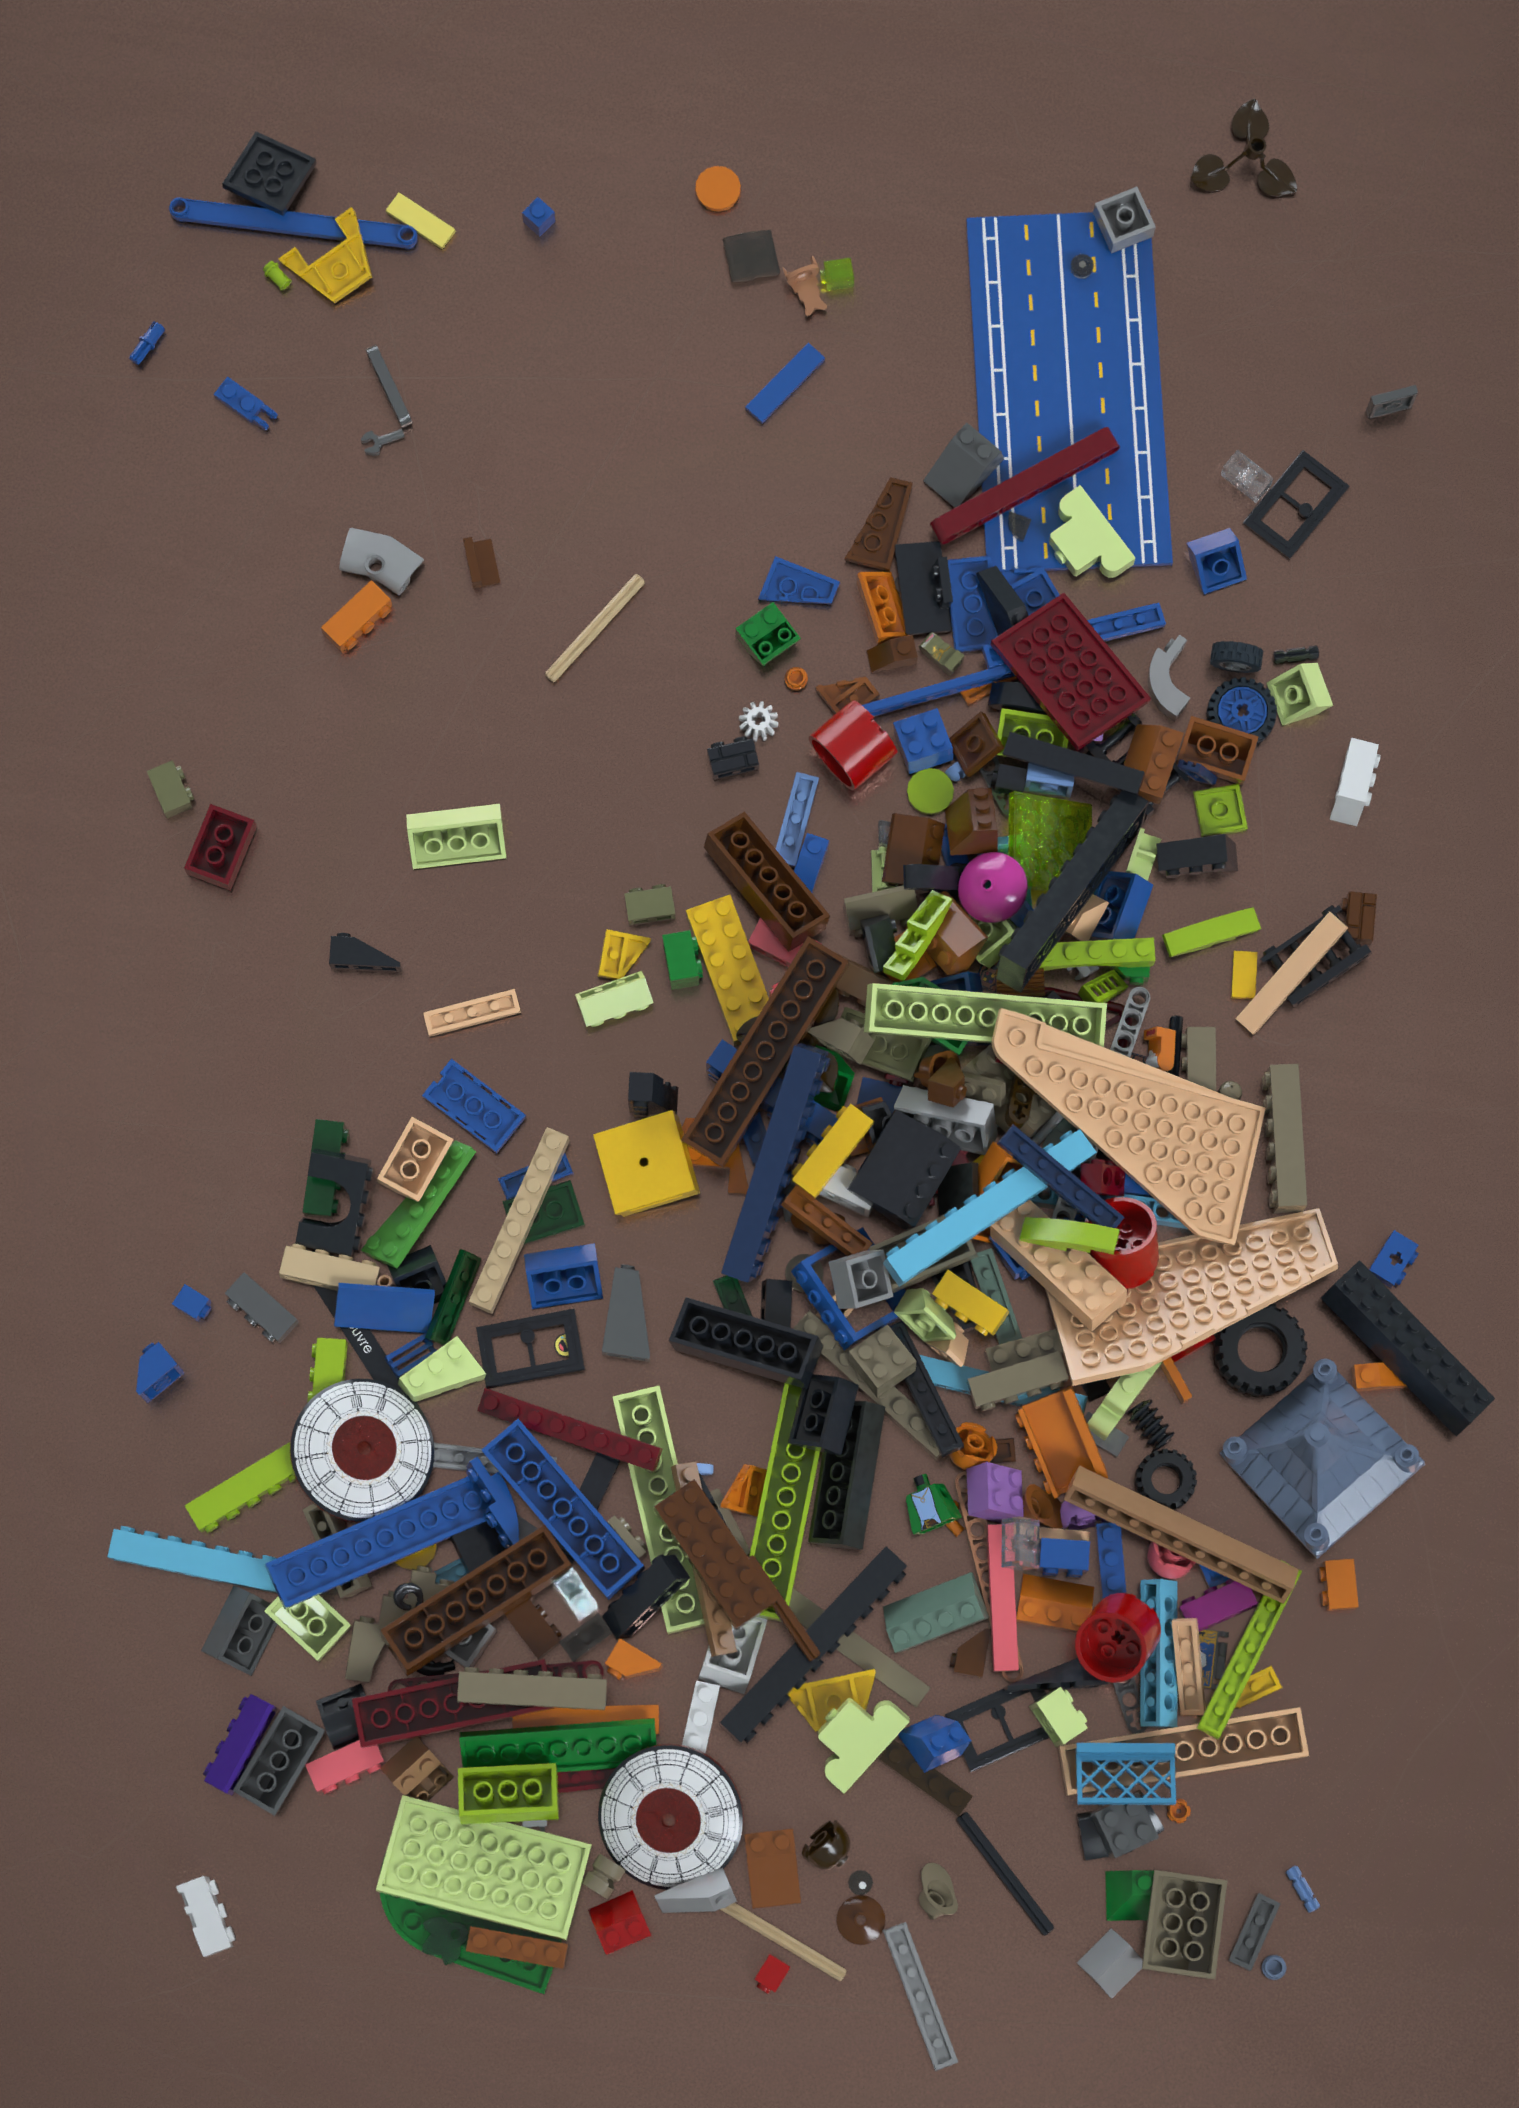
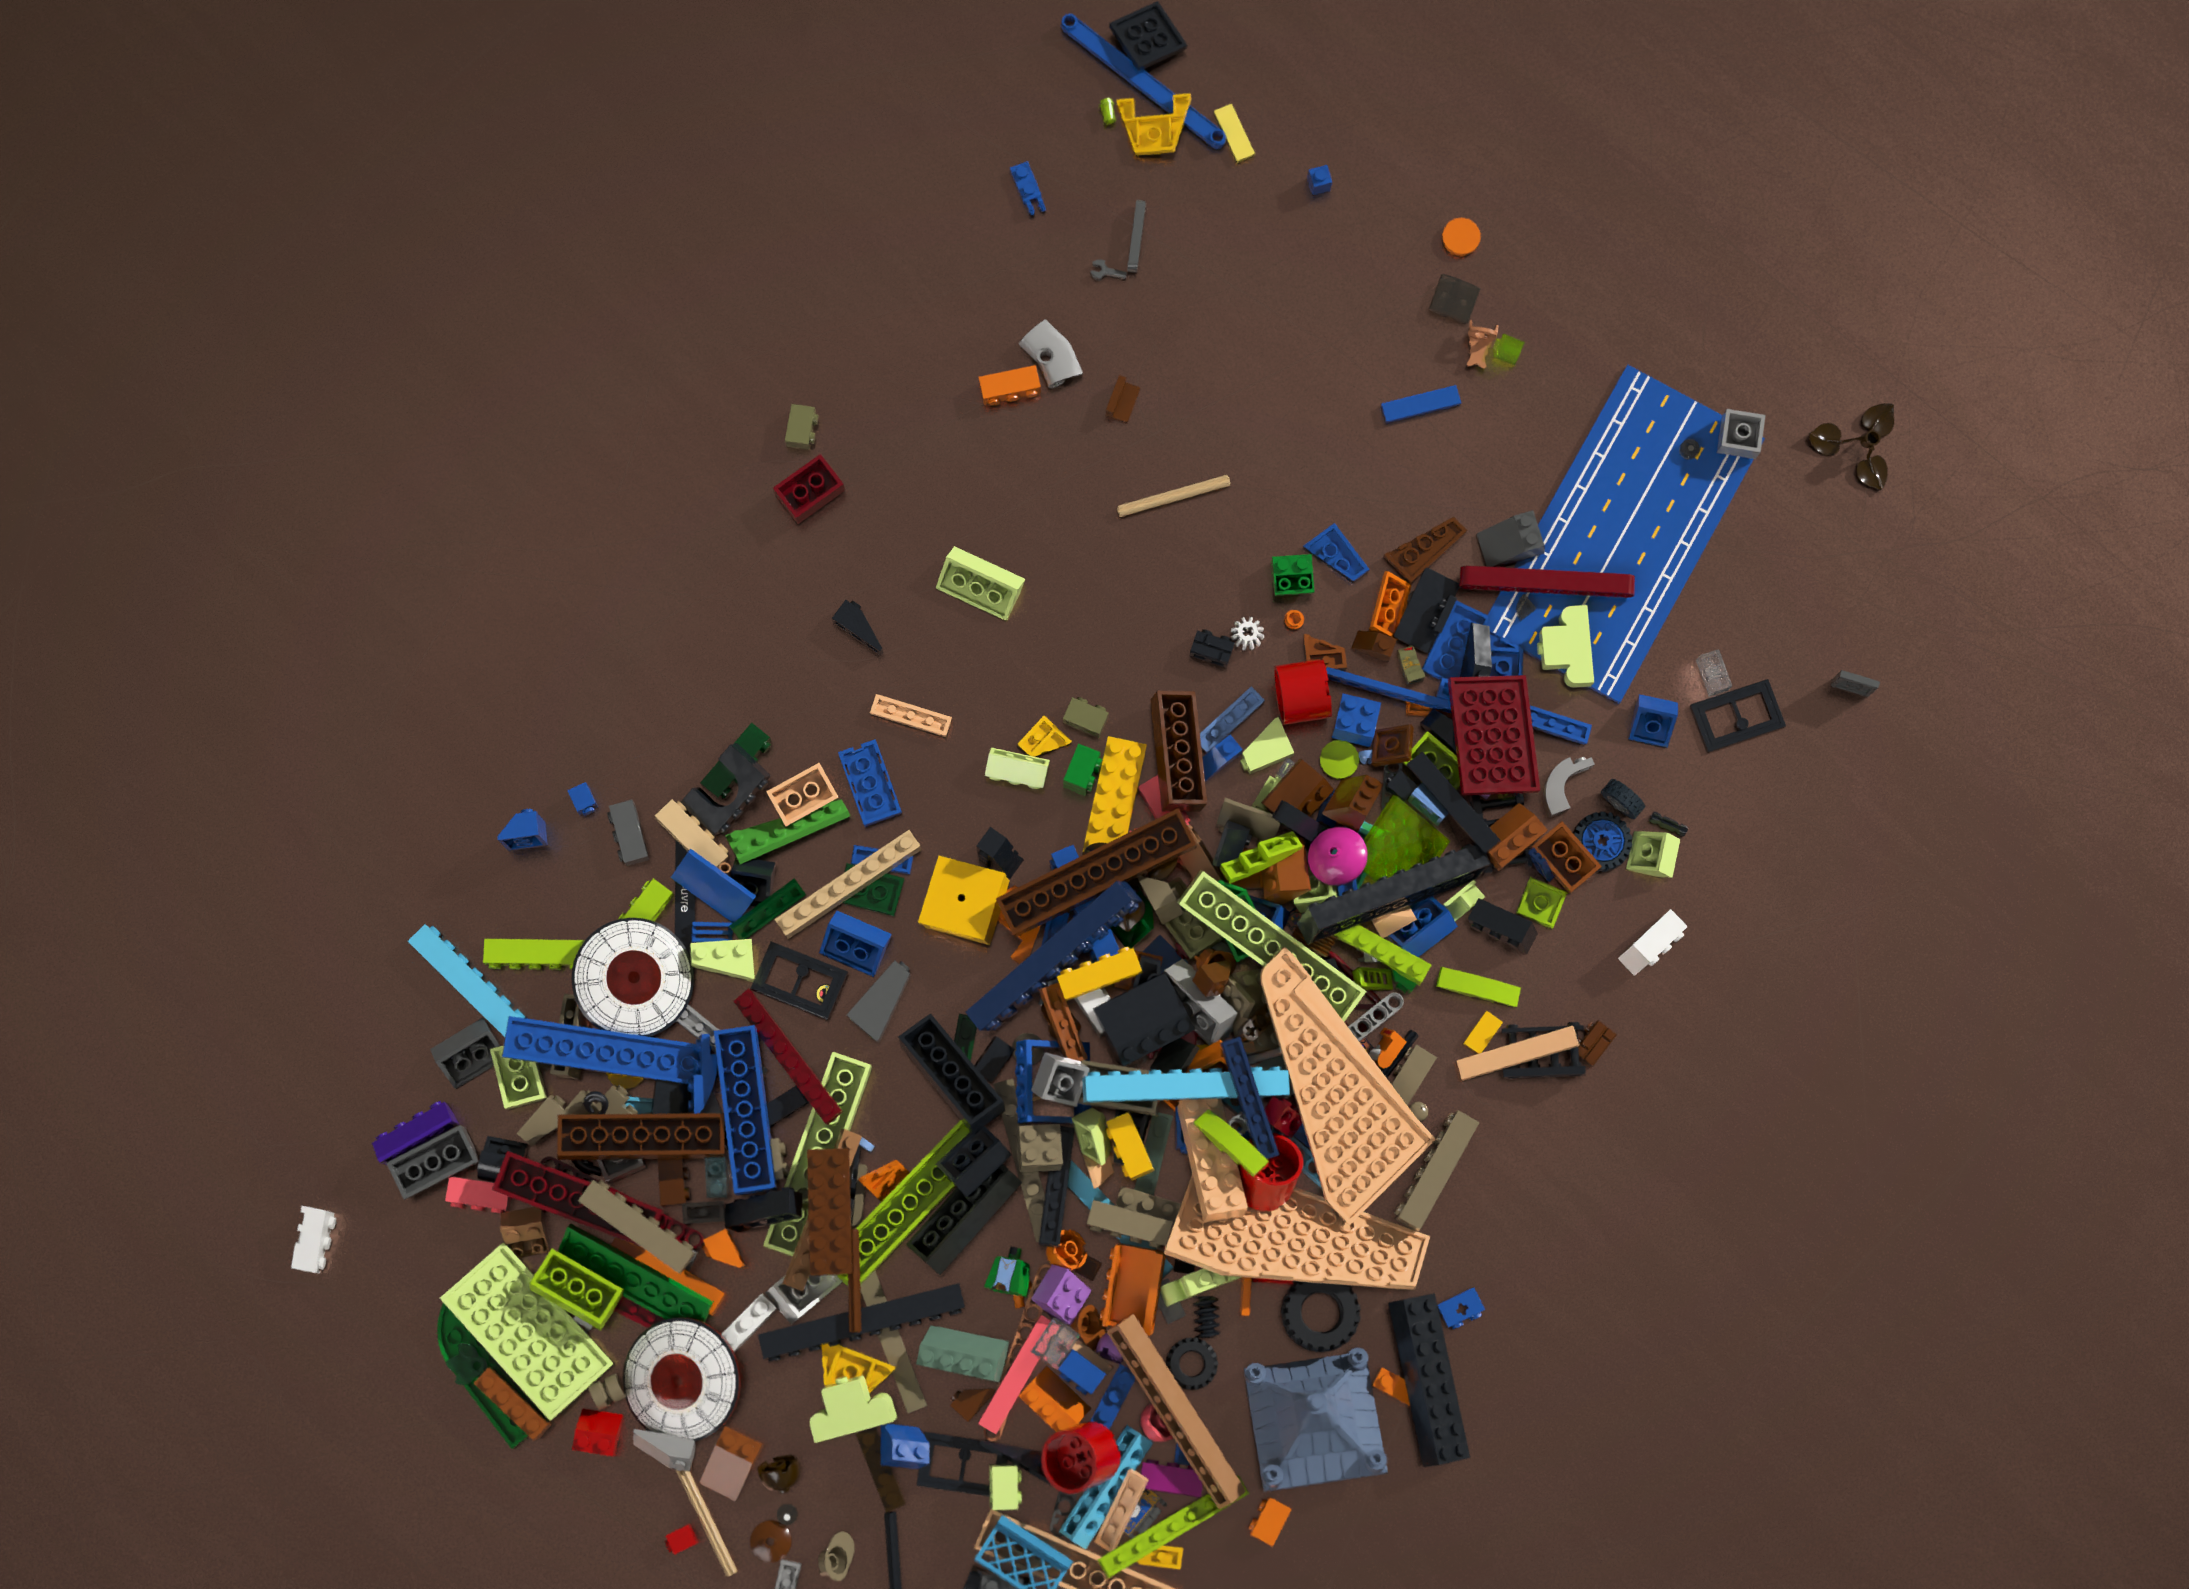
camera: 30 degrees right, 0 degrees up
blue axle [129,321,165,365] -> none
none -> yellowish green slope [1240,717,1294,775]

